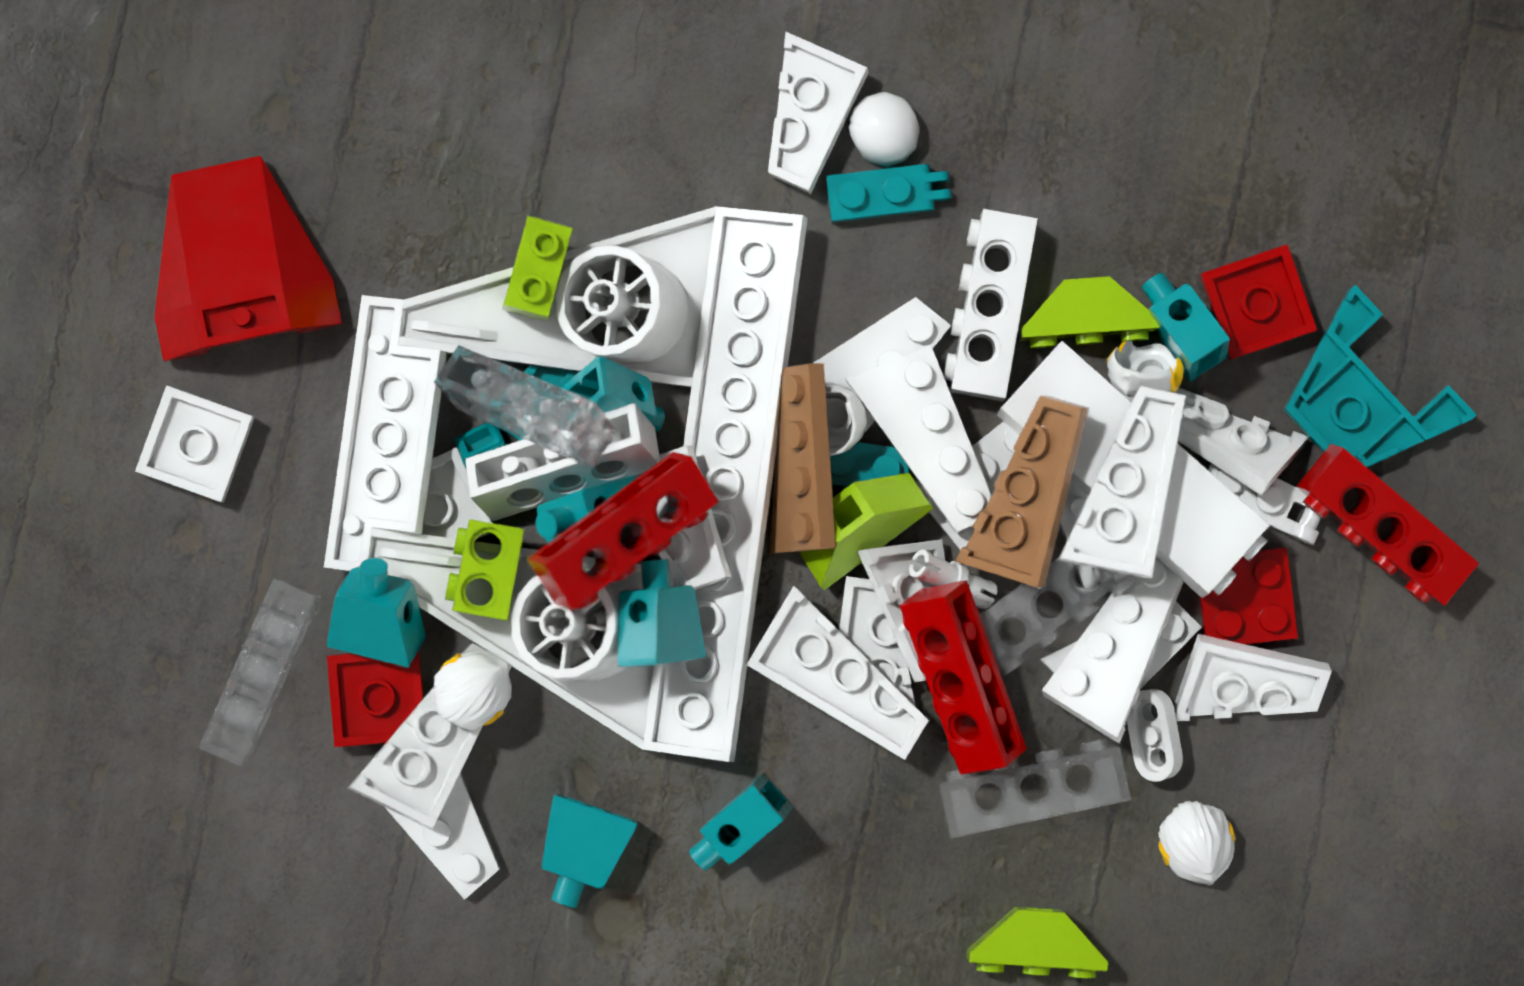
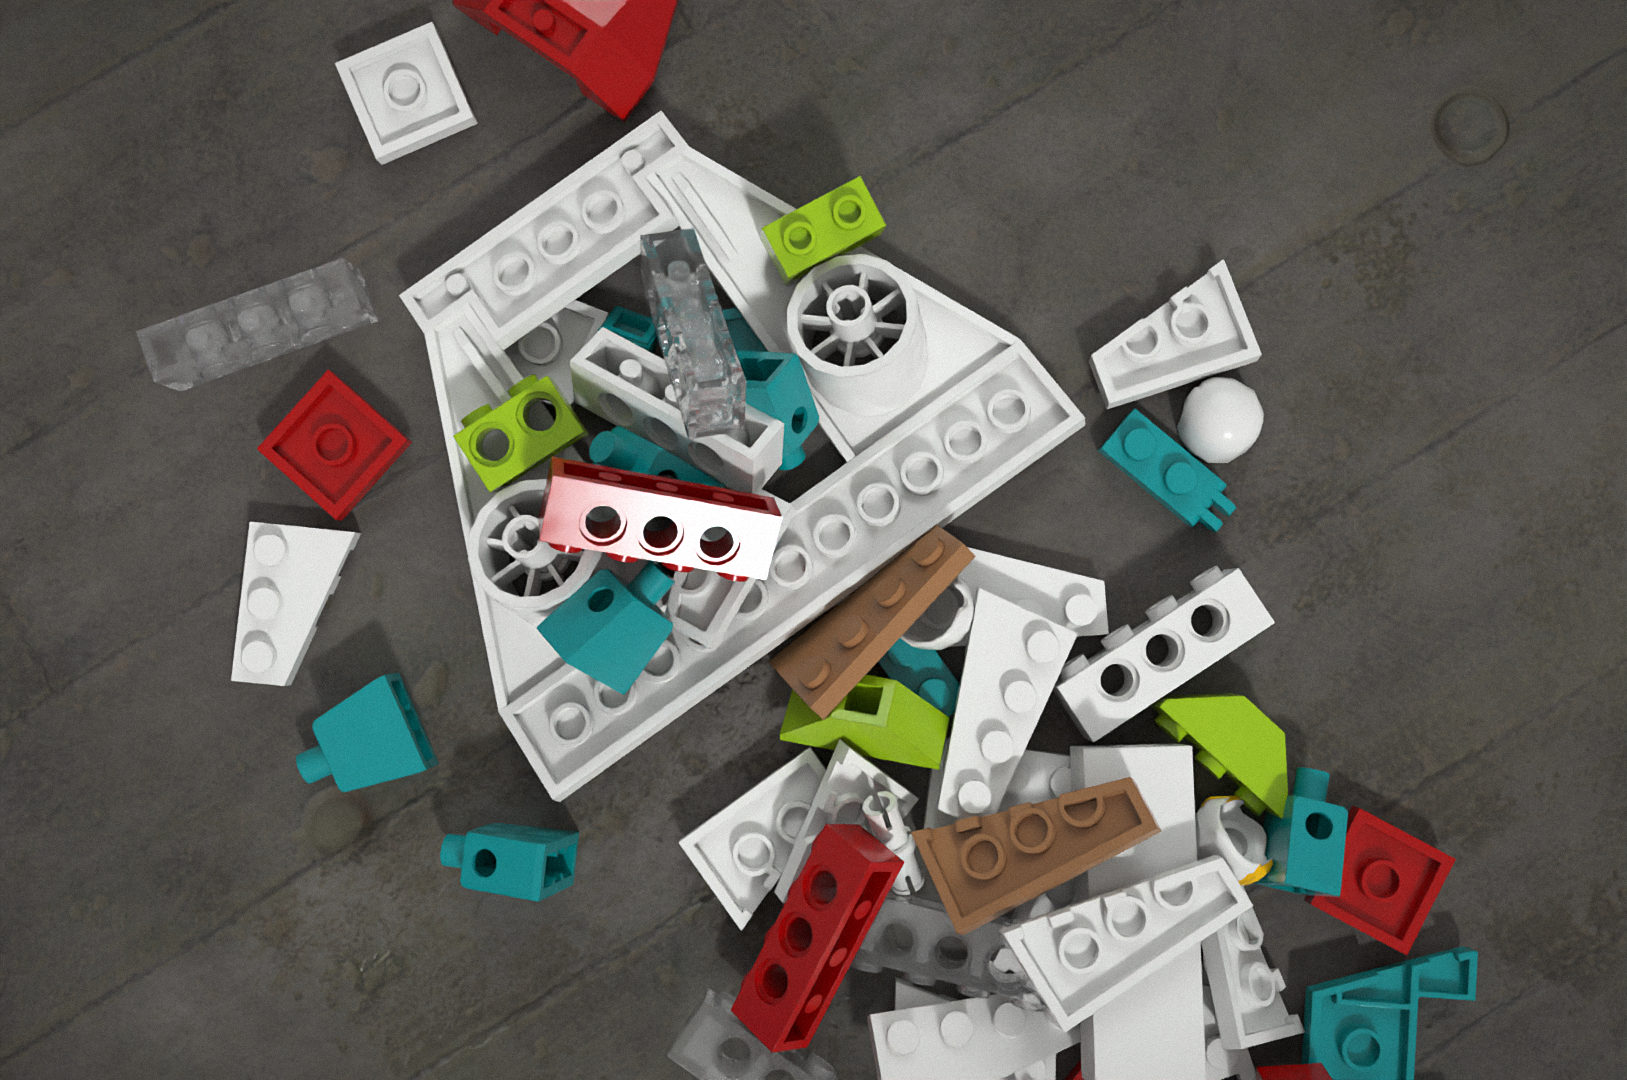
camera: 55 degrees right, 0 degrees up
teal torso [327,558,425,668] -> none
white wing [348,643,512,829] -> none
white hair [434,650,511,730] -> none
white wing [747,586,929,760] -> none

